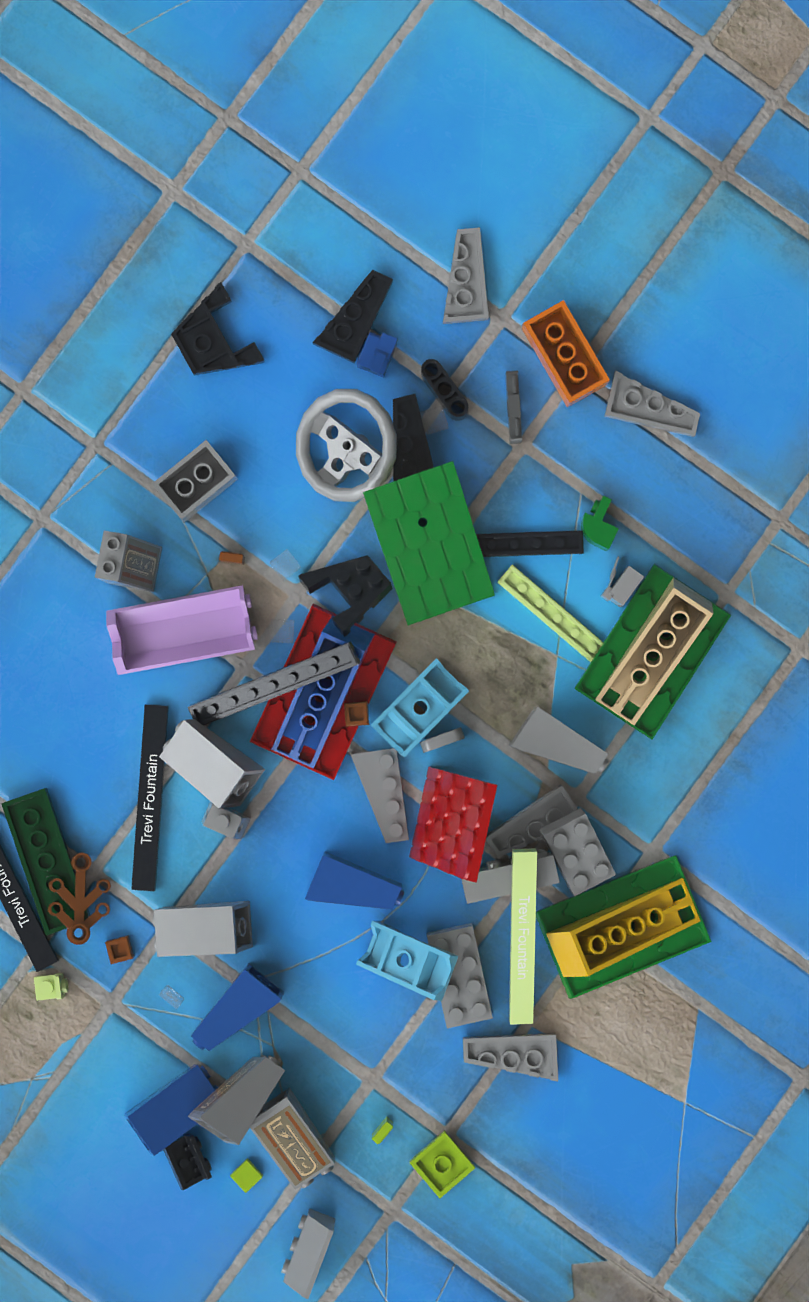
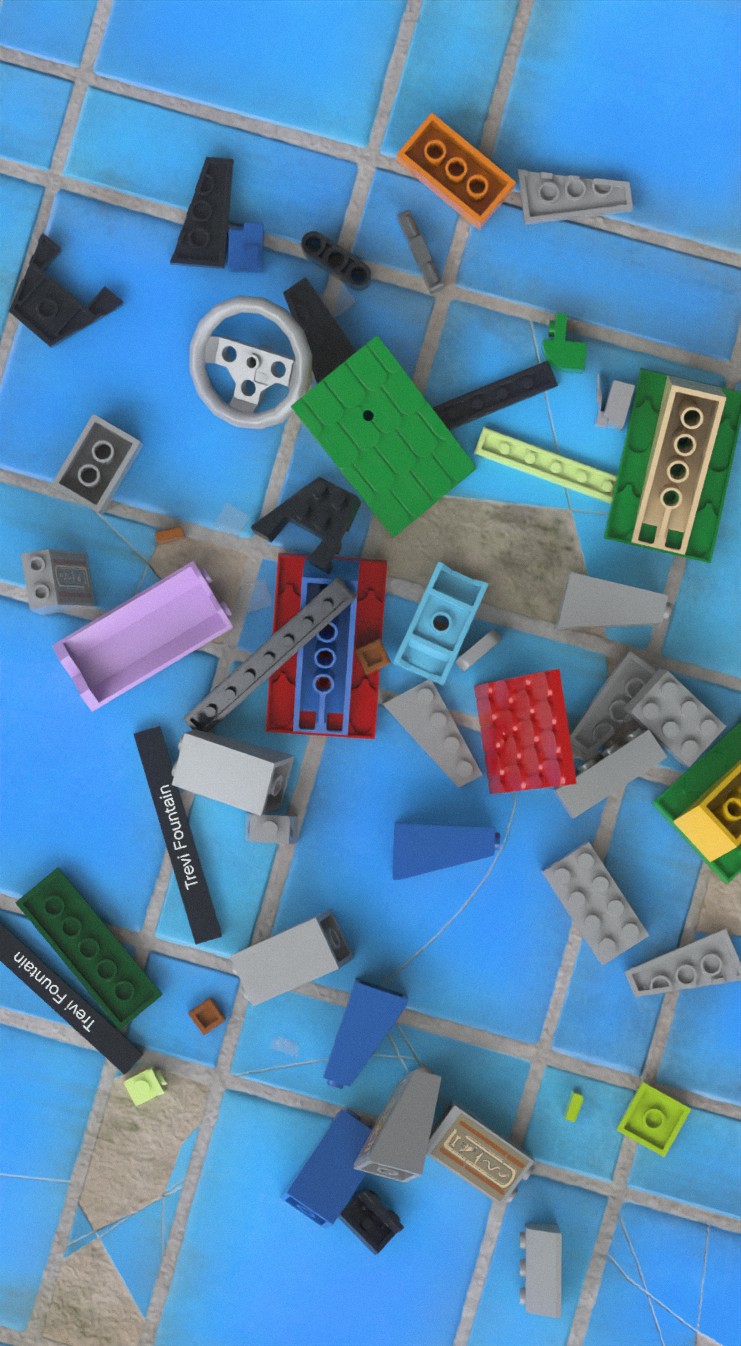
camera: 20 degrees left, 0 degrees up
dark orange plant [48,853,111,945] -> none
lime tile [230,1158,263,1193] -> none
medium azure piece [356,921,459,1001] -> none
light grey wing [443,227,489,324] -> none
yellowish green tile [509,848,537,1025] -> none

